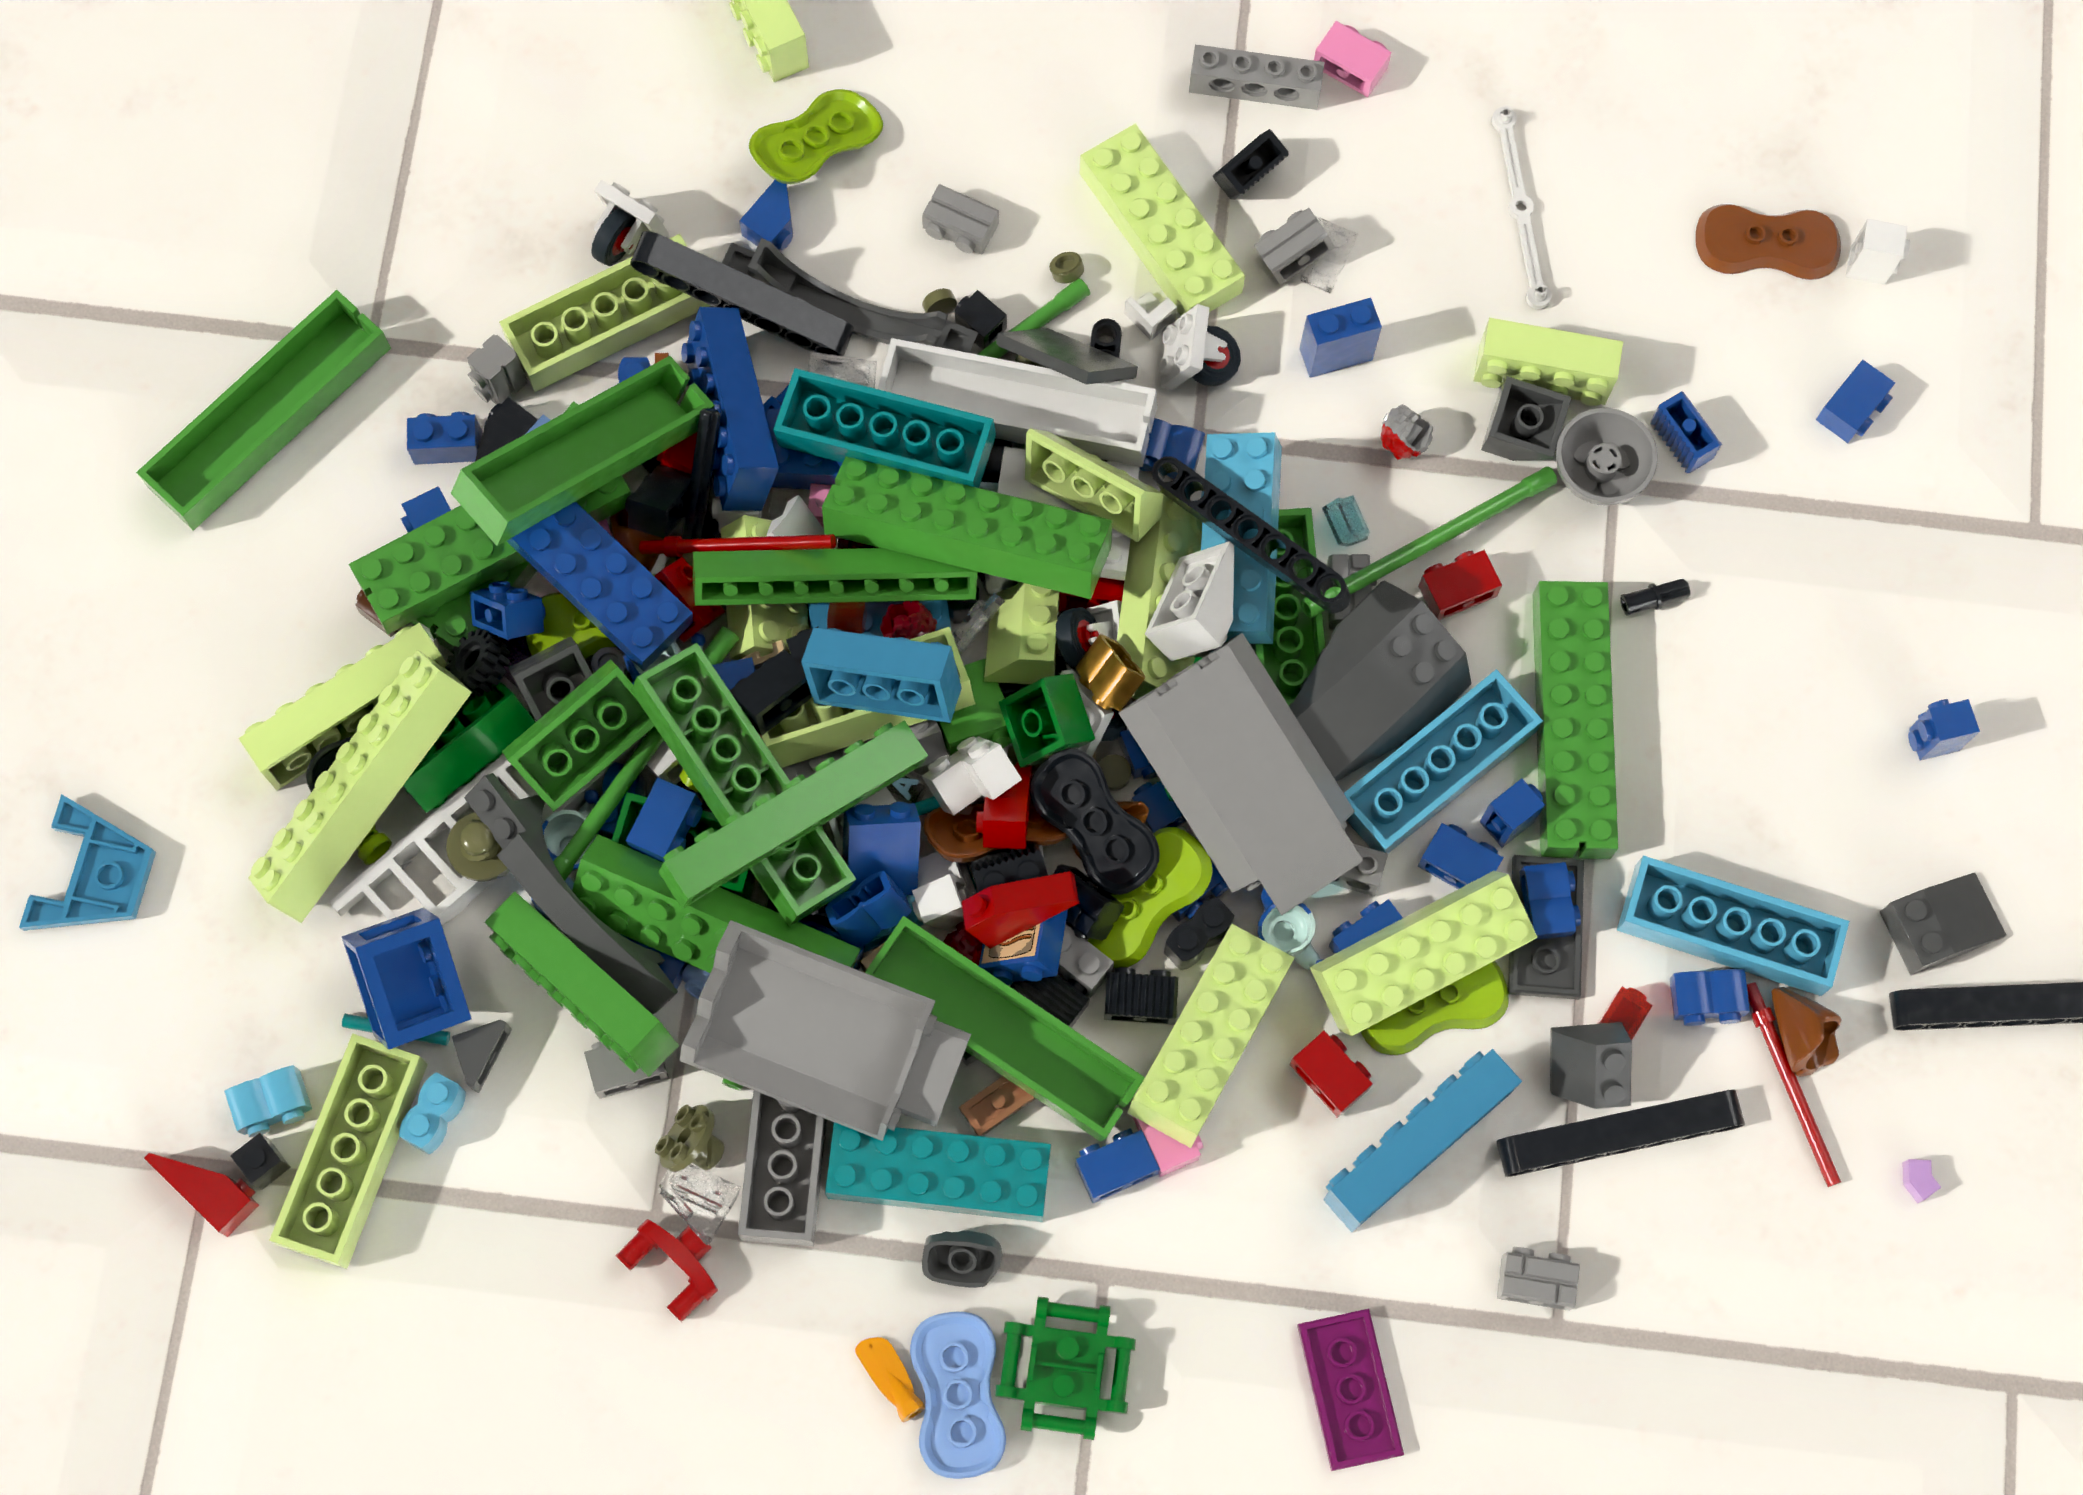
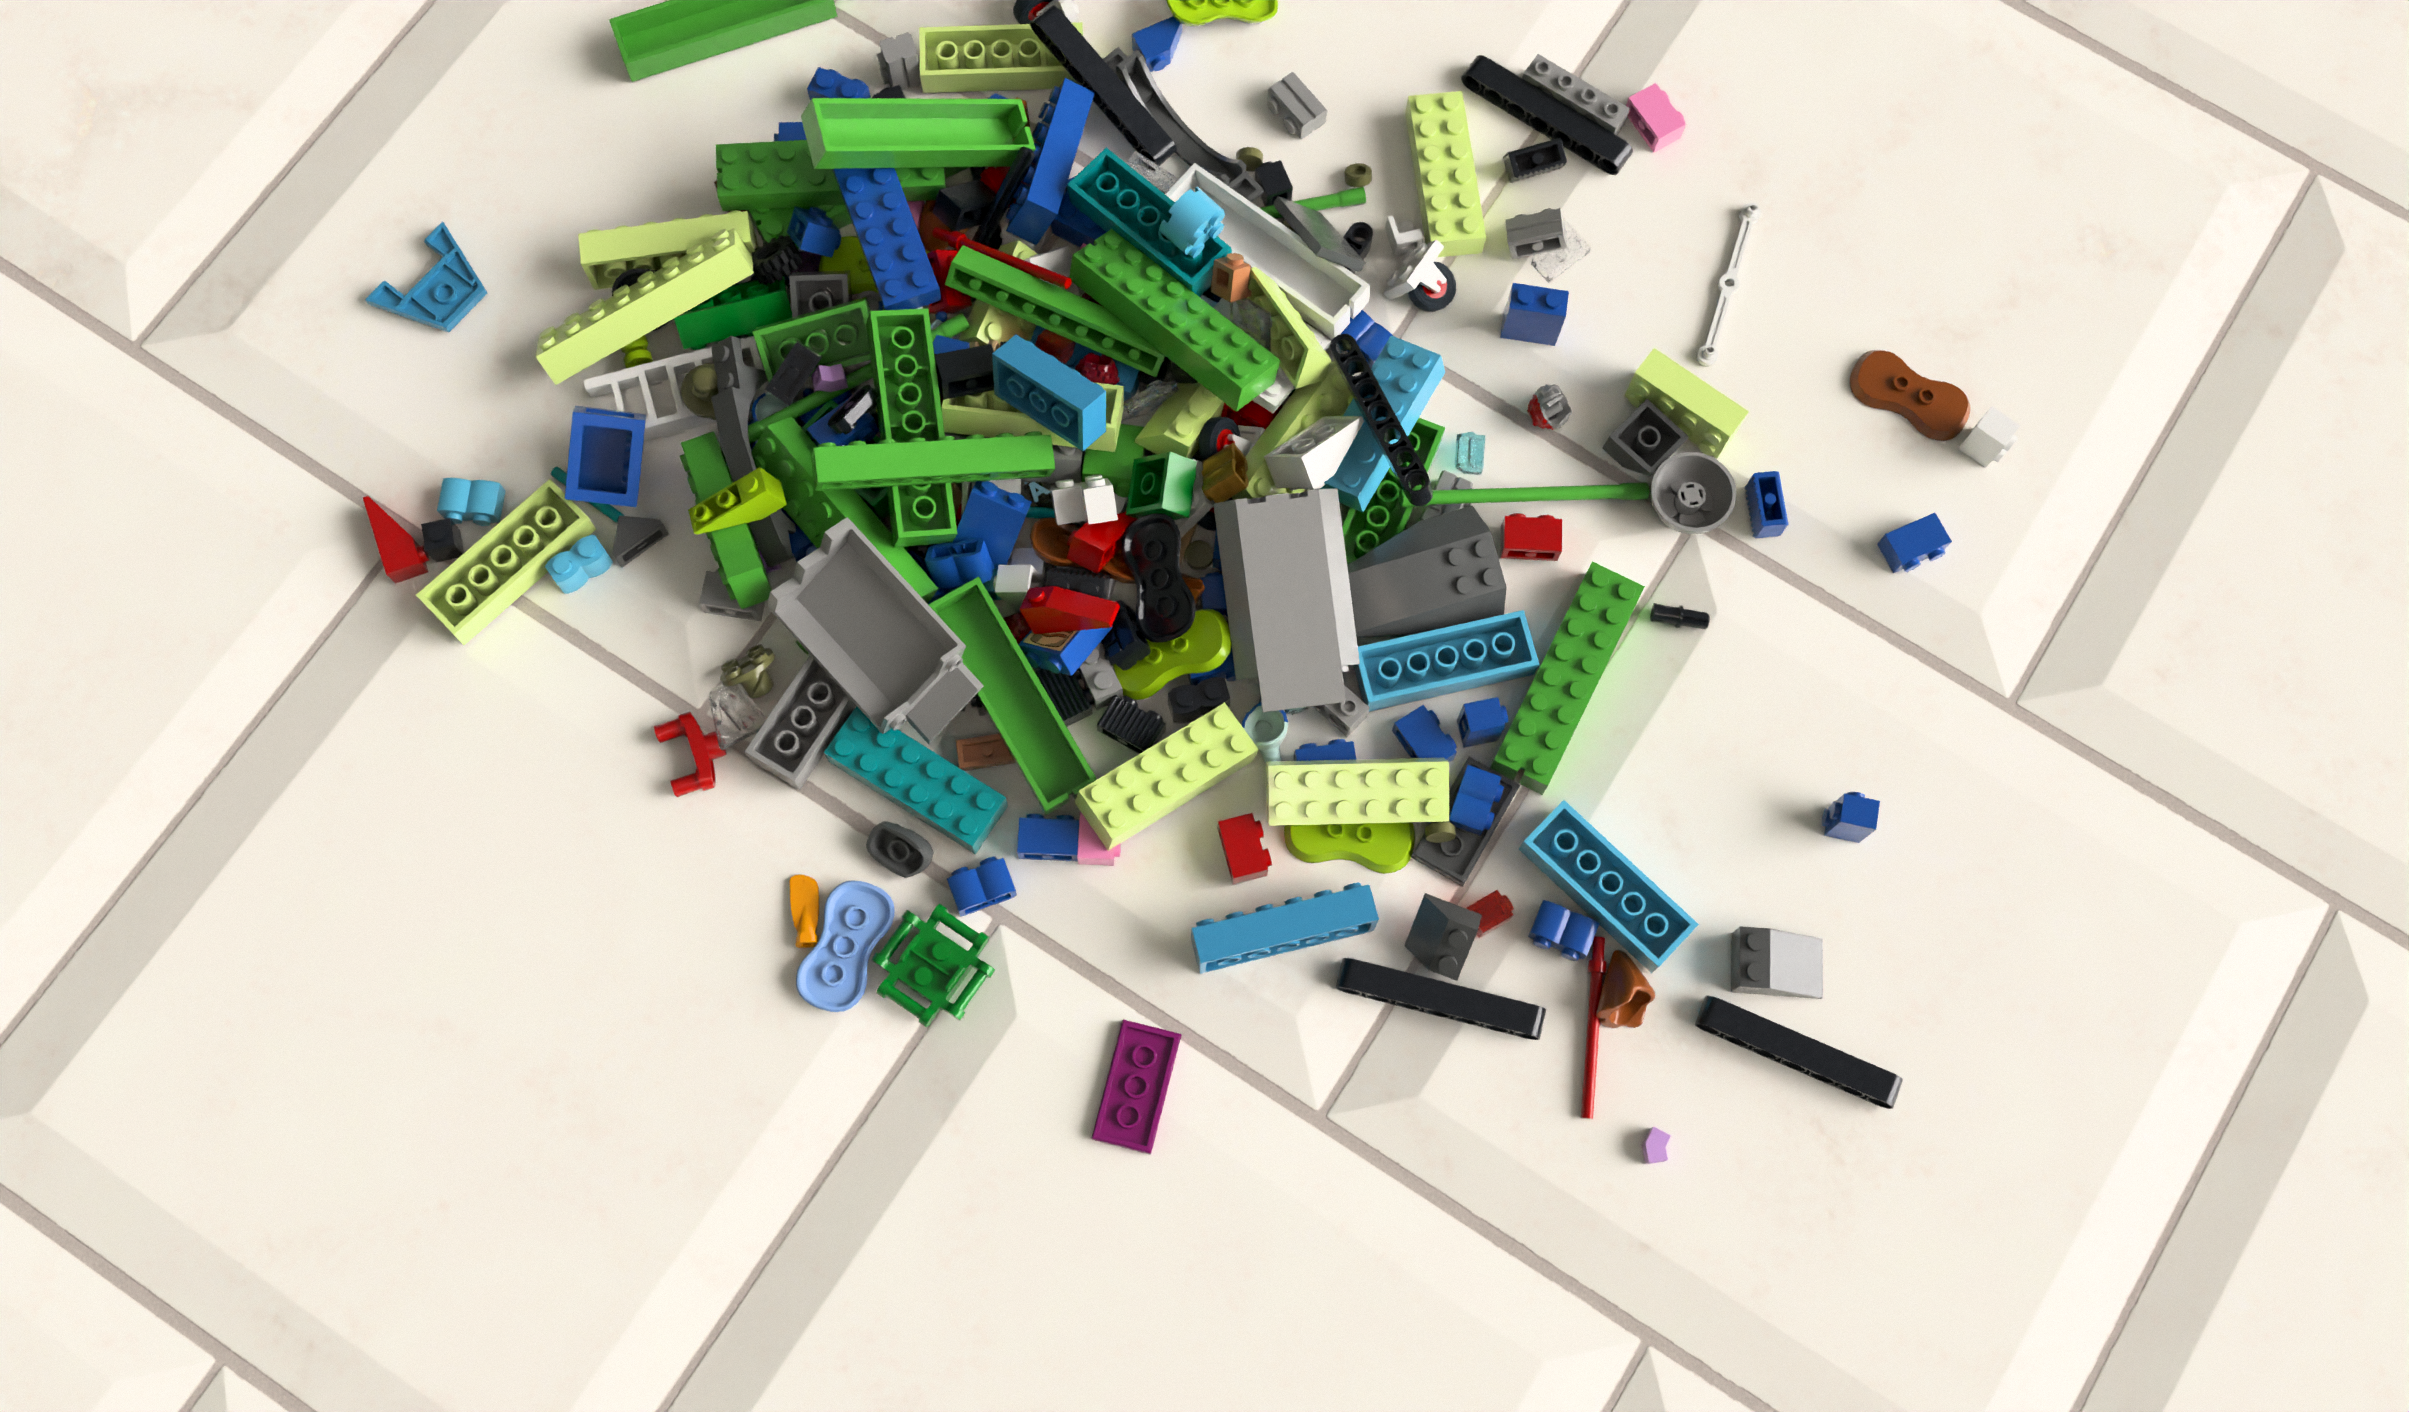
camera: 25 degrees right, 0 degrees up
light grey brick [1497,1247,1580,1311] -> none
none -> lime slope [688,467,787,535]
none -> black plate [765,340,822,406]
none -> lavender piece [811,364,848,392]
none -> black plate [828,384,878,434]
none -> blue brick [947,857,1017,917]
none -> medium azure brick [1159,187,1225,258]
none -> nougat brick [1211,253,1252,302]
none -> clear wing [1230,298,1272,352]
none -> olive tile [1425,822,1456,843]
none -> black beam [1461,55,1633,175]

